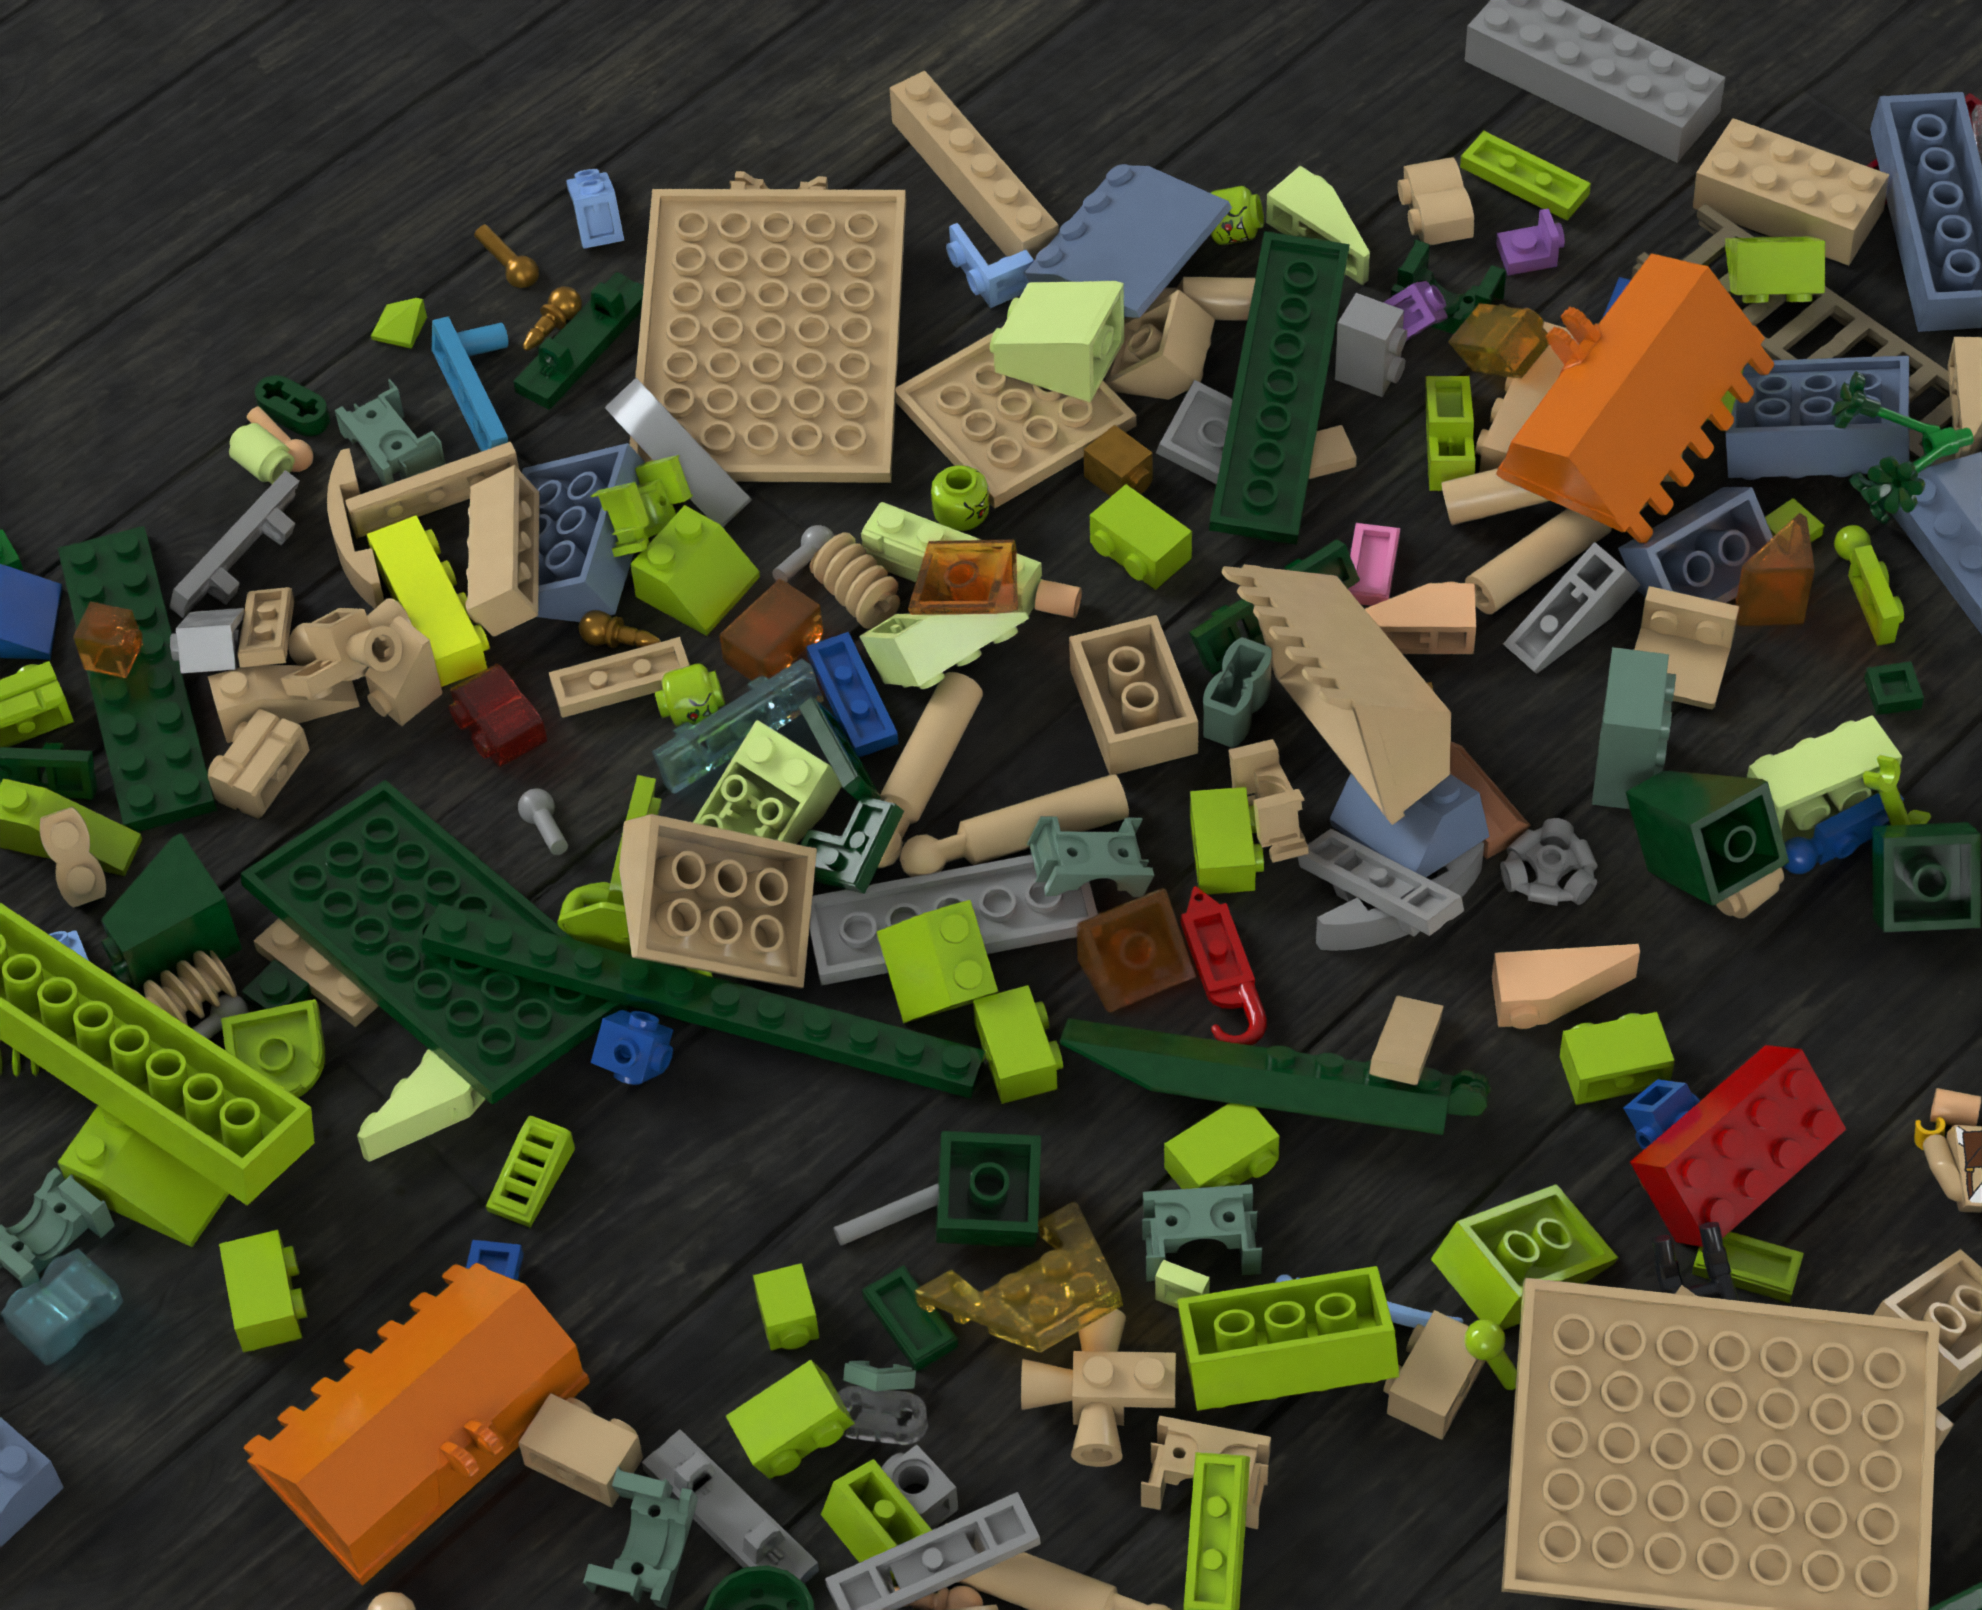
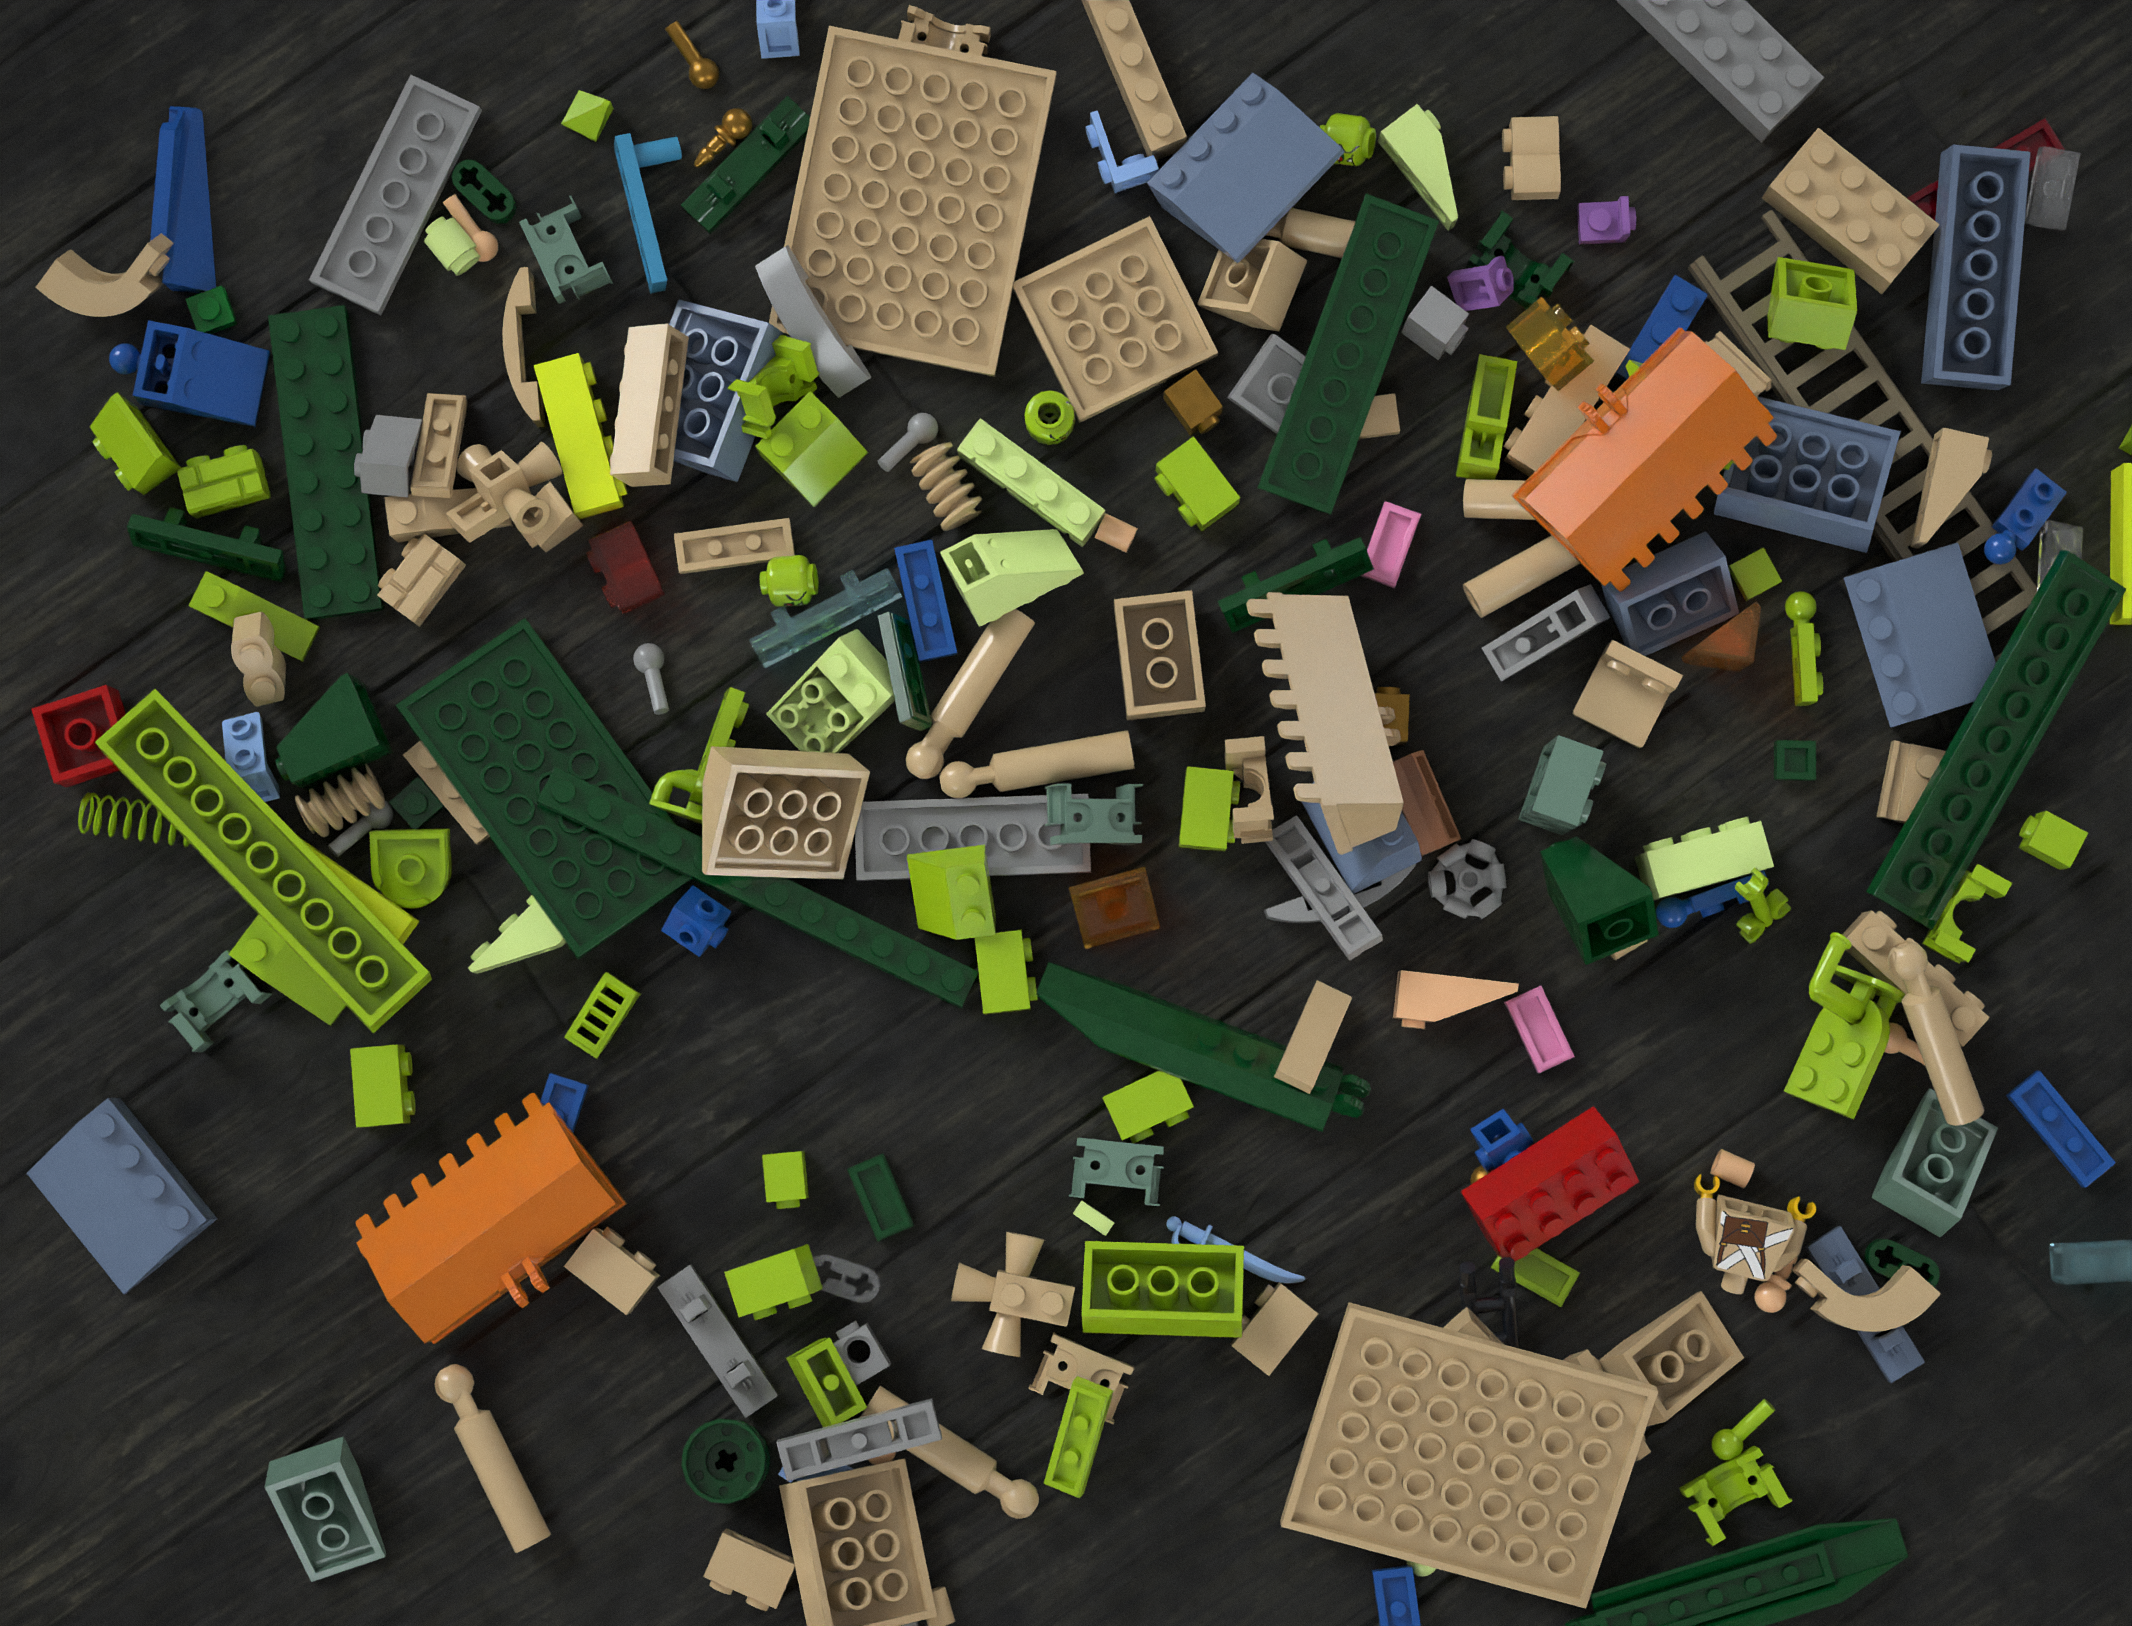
camera: 10 degrees right, 30 degrees up
clear light blue brick [1,1249,123,1366] -> none
clear orange brick [73,602,143,678] -> none
light grey hinge [169,470,299,618] -> none
tan tile [345,442,519,539] -> none
pearl gold bar [579,610,661,648] -> none
sand green piece [583,1467,698,1609] -> none
clear orange brick [720,578,823,689] -> none
dark green tile [801,796,904,894] -> none
light grey bar [834,1183,938,1246] -> none
sand green tile [843,1361,916,1392] -> none
clear orange slope [908,539,1018,615] -> none
clear yellow wing [914,1201,1123,1353] -> none
dark green brick [936,1131,1041,1248] -> none
yellowish green slope [990,281,1124,402] -> none
red plate [1181,886,1267,1046] -> none
sand green brick [1203,637,1272,748] -> none
light nougat slope [1365,582,1476,654] -> none
lime slope [1431,1184,1618,1330] -> none
lime plate [1460,131,1591,220] -> none
lime bar [1464,1319,1517,1390] -> none
lime brick [1560,1012,1675,1105] -> none
dark green plant [1831,371,1974,525] -> none
dark green brick [1872,822,1981,932] -> none
none -> light grey plate [309,75,482,315]
none -> bright pink tile [1504,986,1575,1073]

